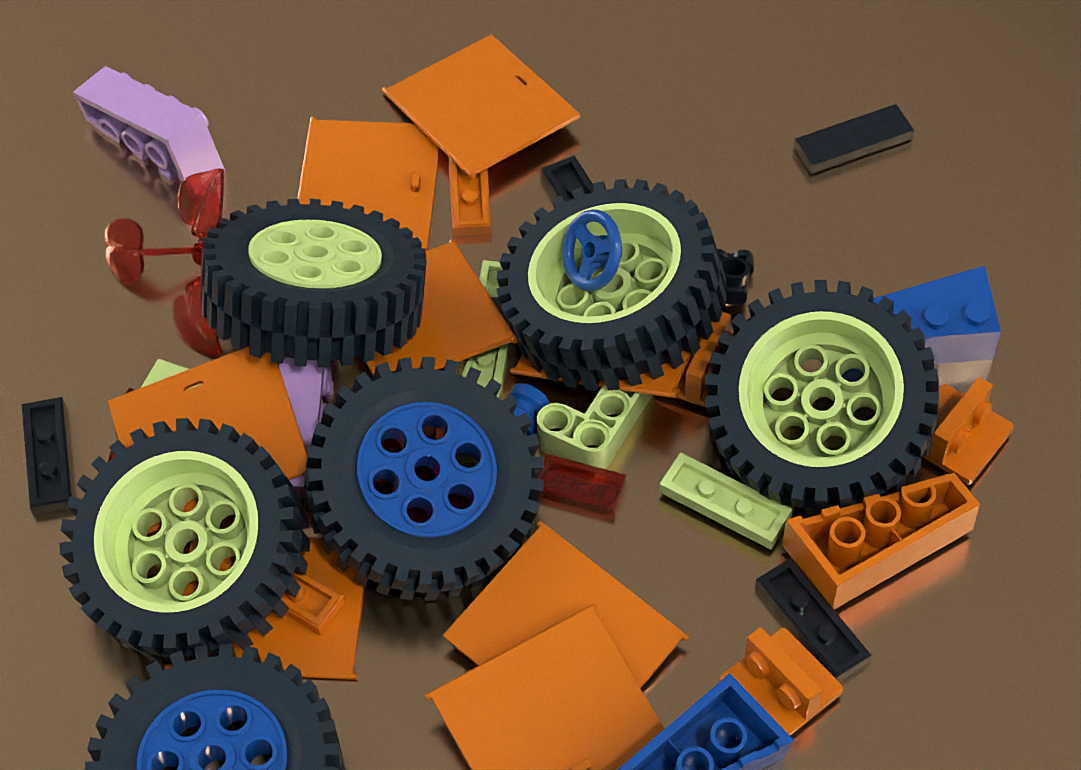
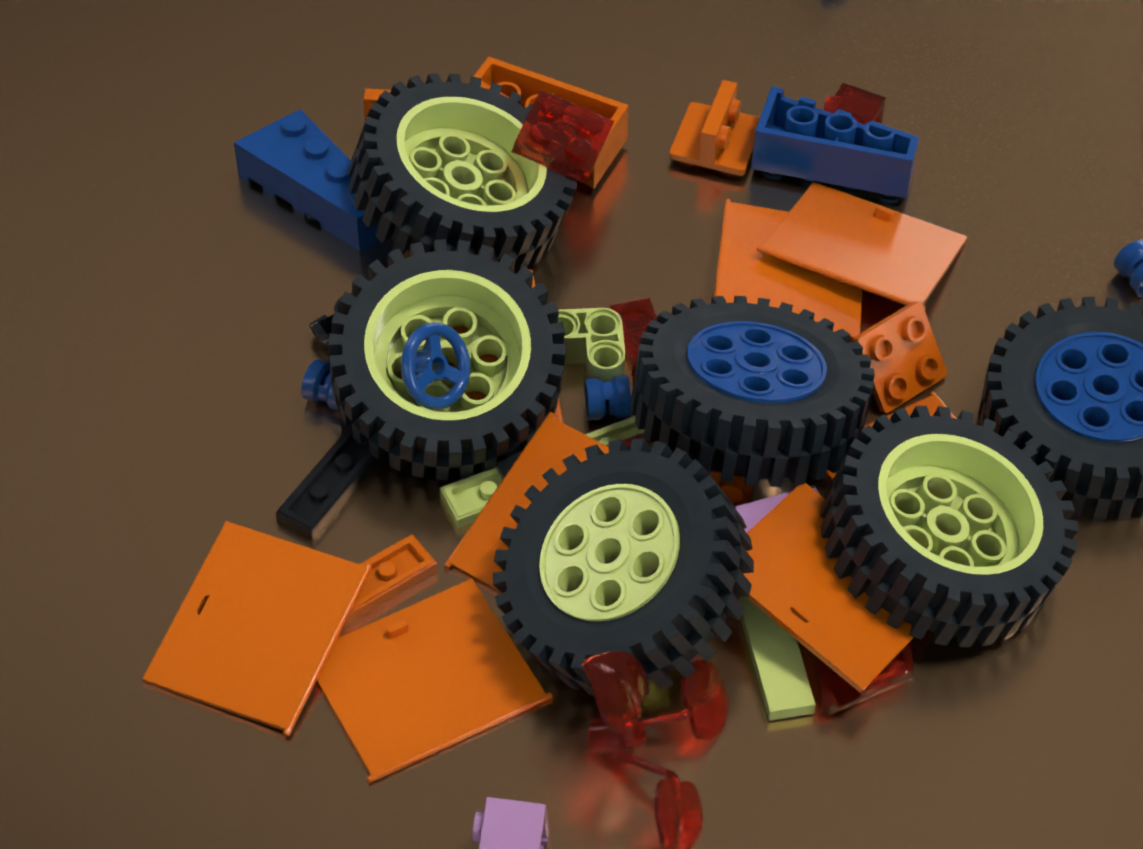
camera: 125 degrees left, 5 degrees down
black tile [21,397,74,516] -> none
yellowish green plate [659,452,793,550] -> none
black tile [755,558,872,682] -> none
black tile [794,104,914,174] -> none
none -> clear red plate [512,89,614,184]
none -> orange bracket [853,301,948,413]

